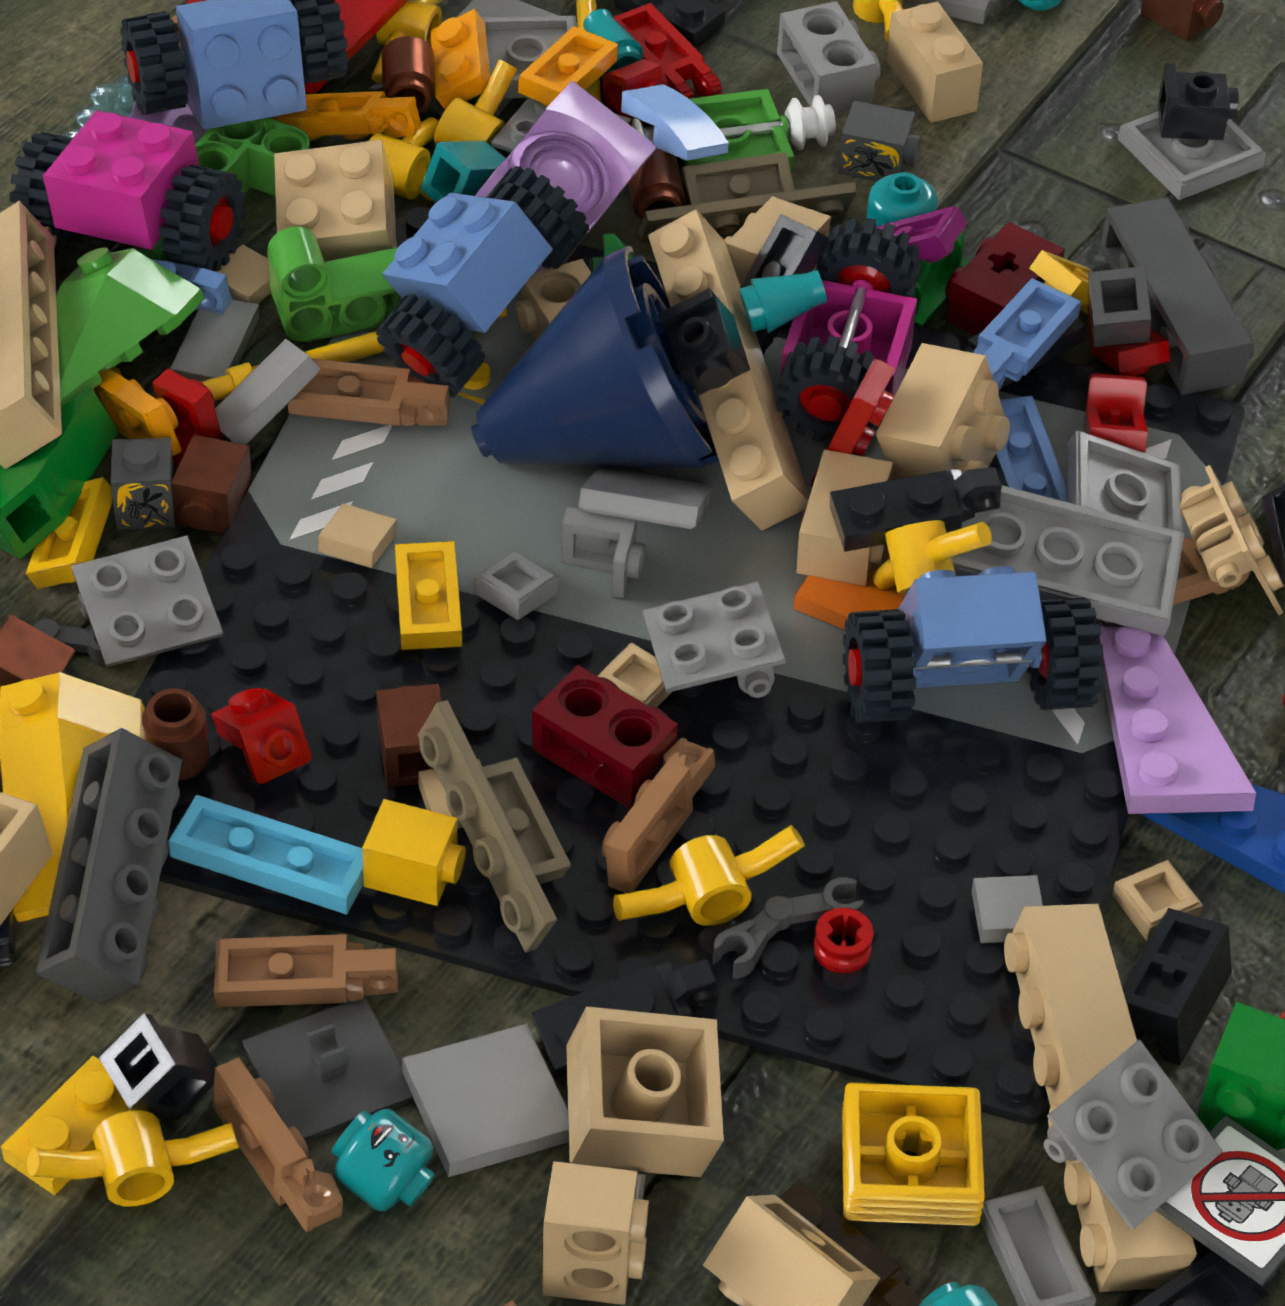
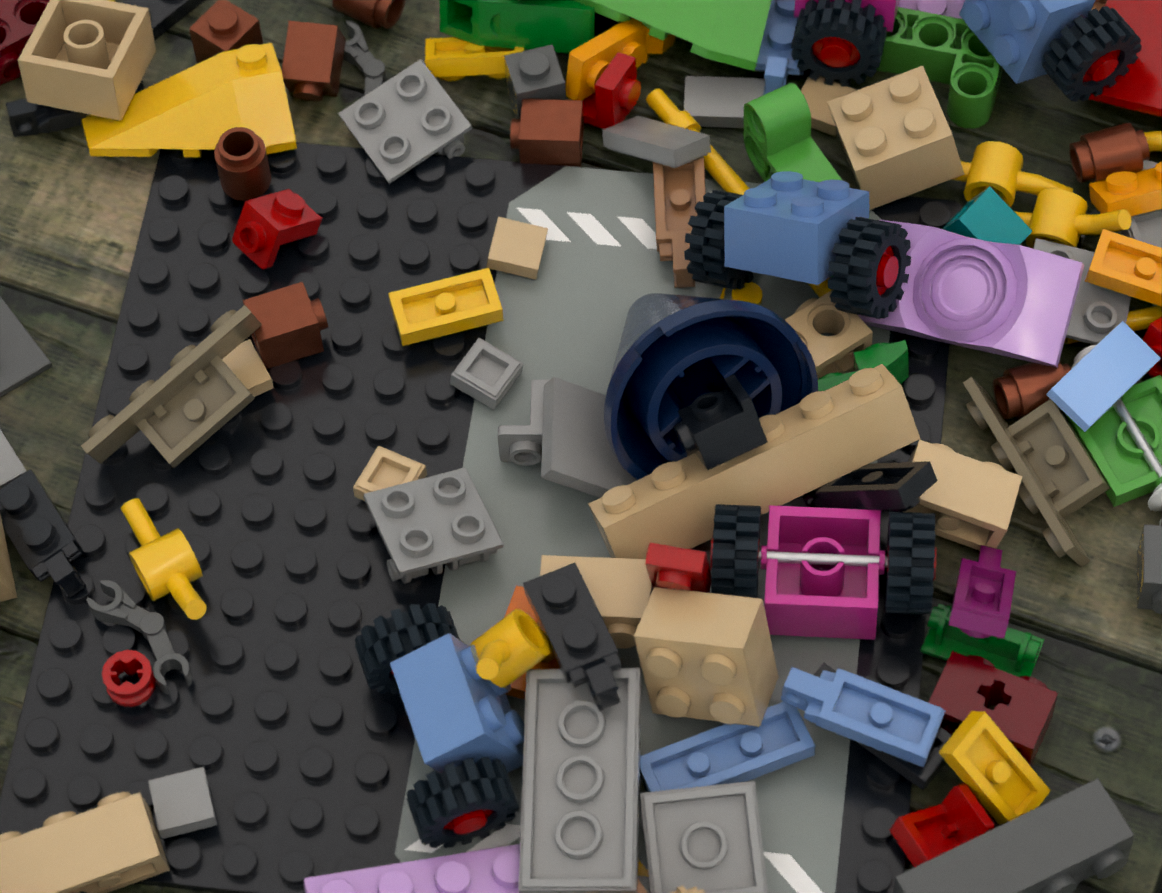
camera: 85 degrees right, 10 degrees up
dark grey brick [36,728,182,1004] -> none
medium azure plate [169,795,364,915] -> none
medium nougat hinge [214,934,398,1008] -> none
light orange hinge [272,91,422,141] -> none
yellow brick [362,799,466,906] -> none
dark red brick [532,665,678,809] -> none
medium nougat hinge [602,738,715,893] -> none
teal cone [739,270,827,333] -> none
teal head [866,172,938,226] -> none
red bracket [1083,374,1148,453] -> none
dark grey brick [1088,266,1151,347] -> none

